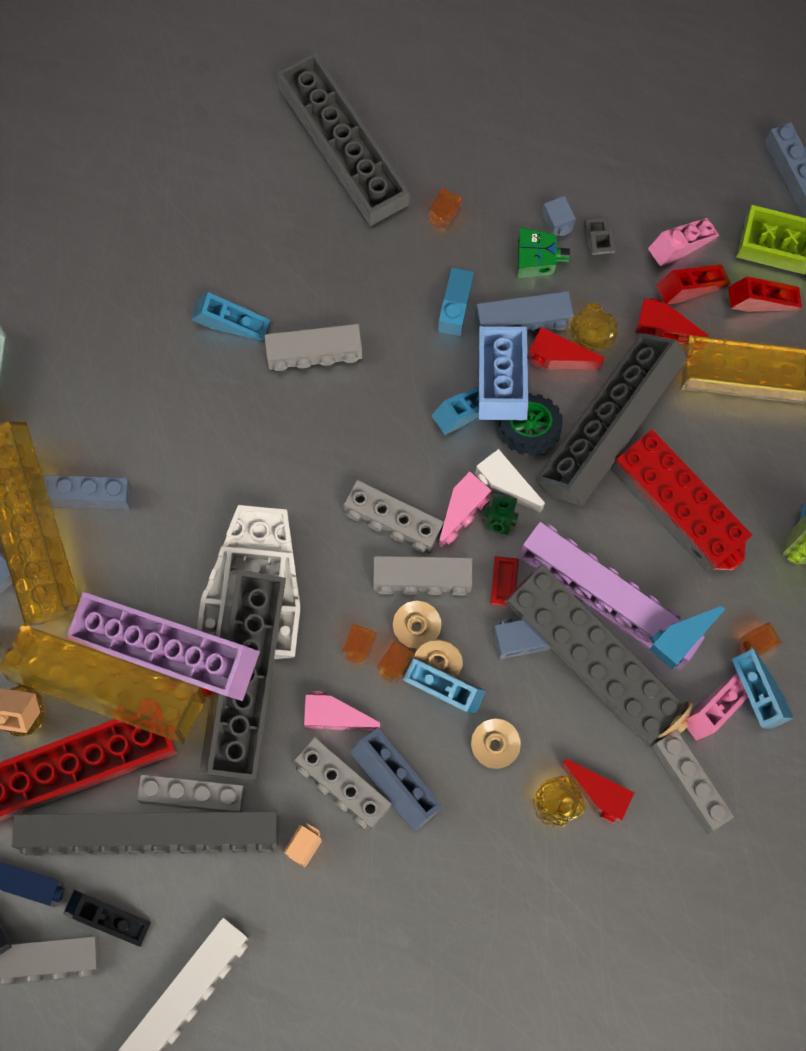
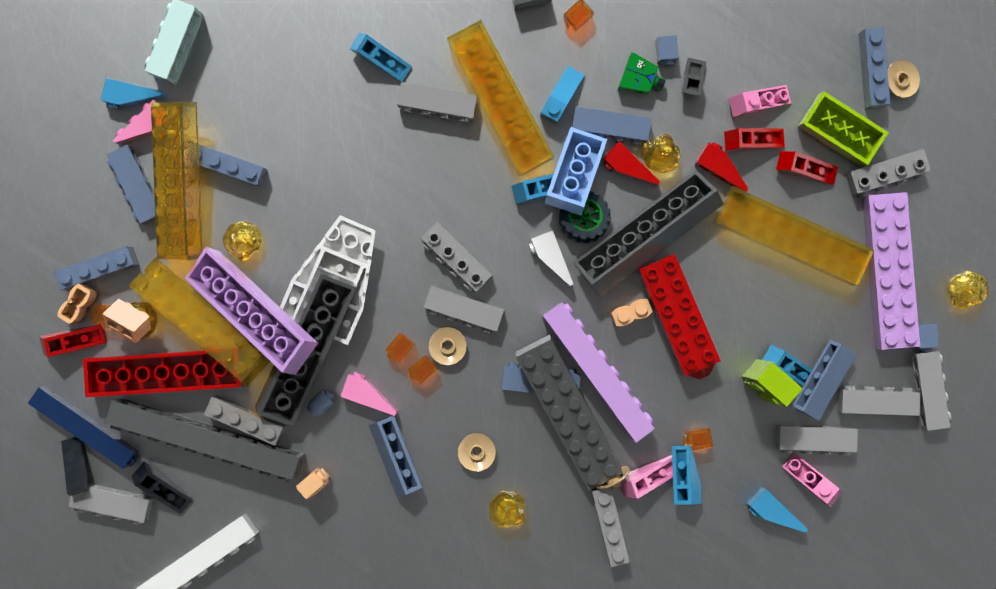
camera: 25 degrees right, 15 degrees up
light grey brick [295,737,392,830] -> none
dark azure slope [403,658,486,713] -> none
tan dish [414,639,463,676] -> none
bright pink slope [439,472,491,548] -> none
dark green brick [482,493,519,535] -> none
red tile [490,556,519,607] -> none
red slope [561,758,634,824] -> none
dark azure slope [649,606,725,669] -> none
none -> clear yellow hair [223,221,262,261]
none -> sand blue brick [306,389,335,418]
none -> clear yellow brick [447,20,554,176]
none -> light nougat brick [610,299,653,326]

